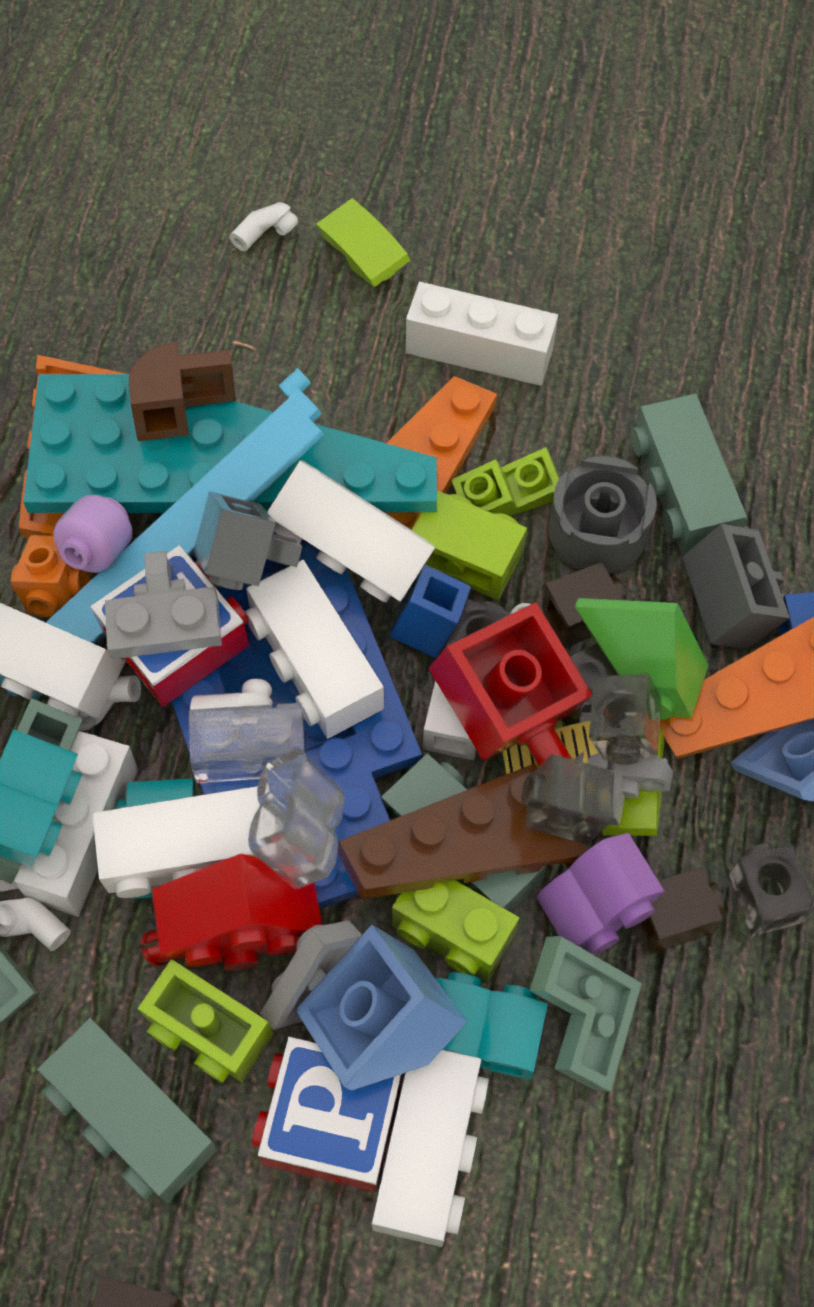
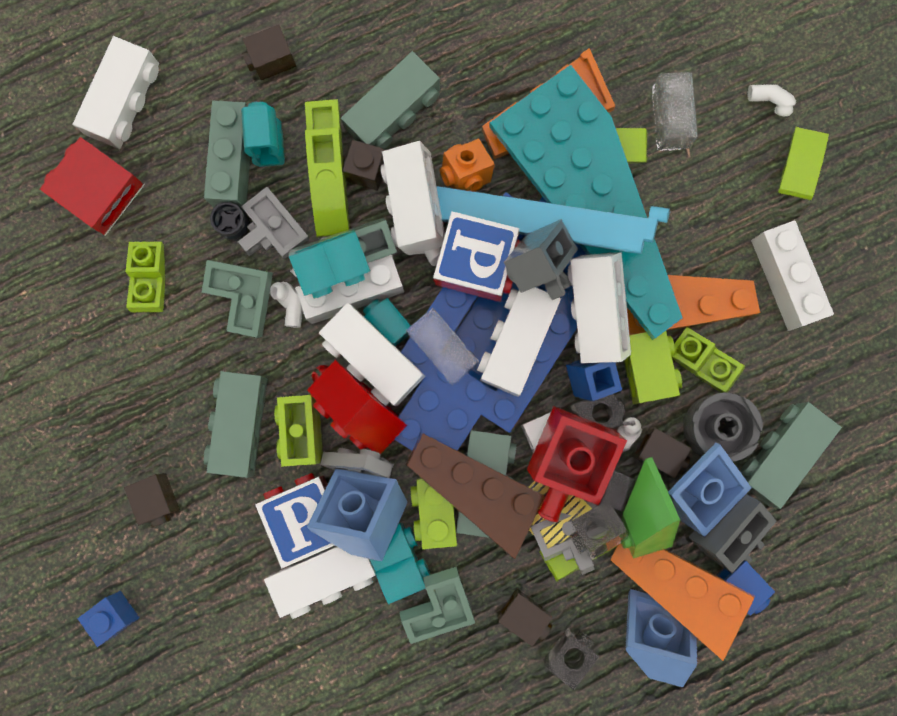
camera: 60 degrees right, 20 degrees up
lavender head [53,495,132,573] -> none
light grey hinge [105,551,222,659] -> none
reddish brown brick [129,342,236,441] -> none
white arm [190,679,273,723] -> none
clear brick [248,748,345,889] -> none
clear smoke brick [521,754,614,844] -> none
medium lavender brick [536,833,664,956] -> none
none -> clear brick [652,72,698,151]
none -> medium blue slope [668,443,751,537]

